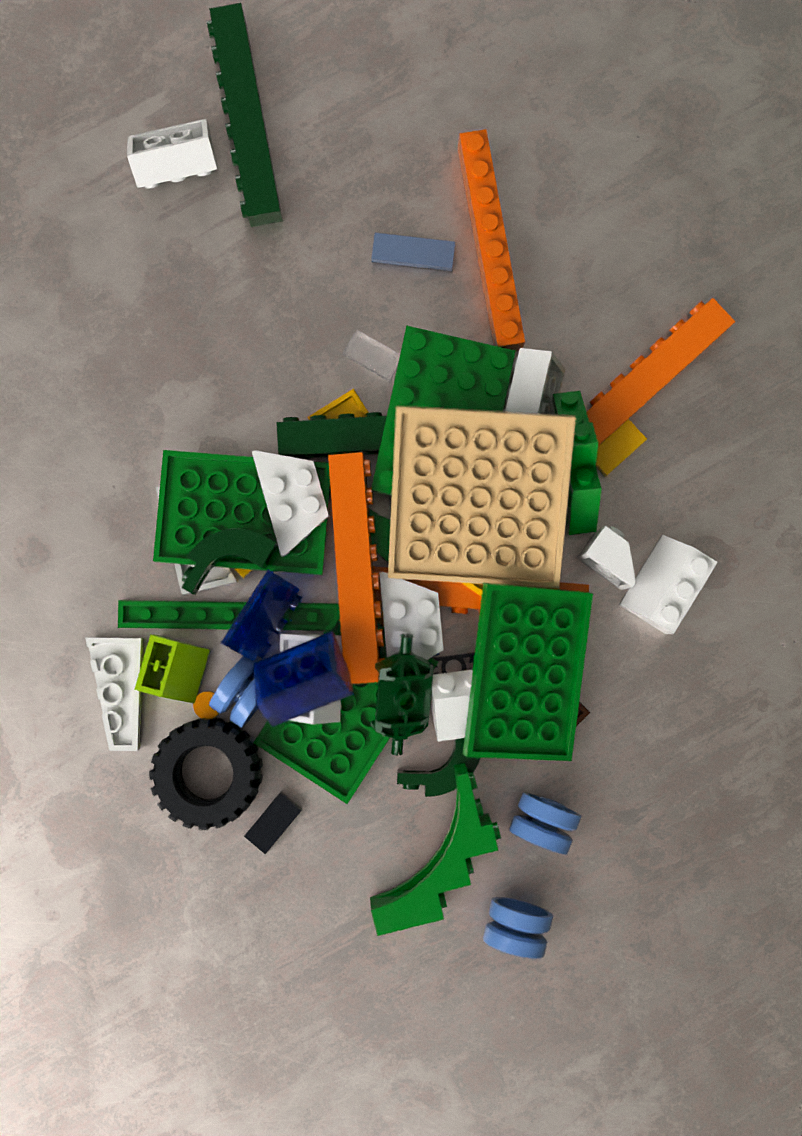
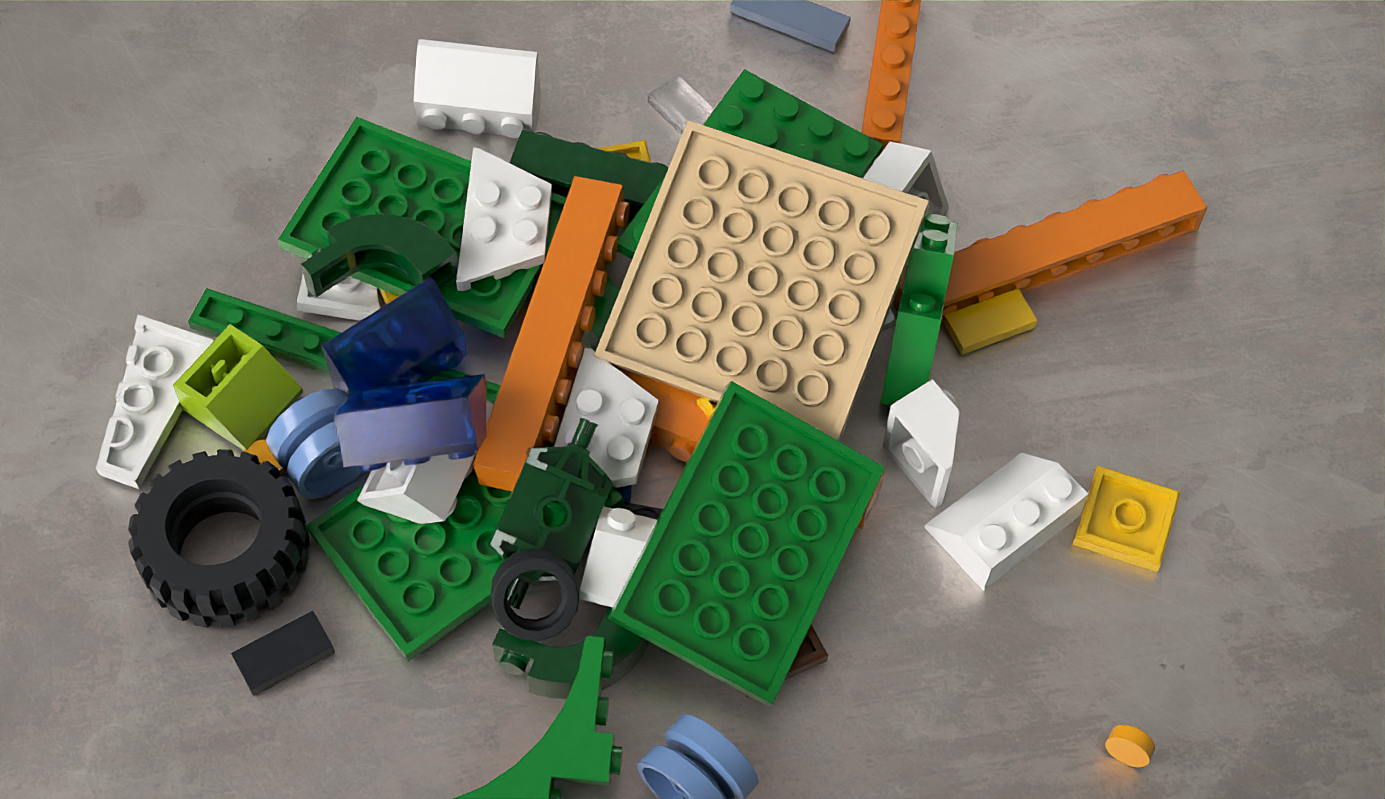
camera: 20 degrees right, 25 degrees down
none -> white slope [414,39,541,138]
none -> black tyre [491,548,579,641]
none -> yellow tile [1072,465,1181,572]
none -> light orange tile [1105,725,1155,767]

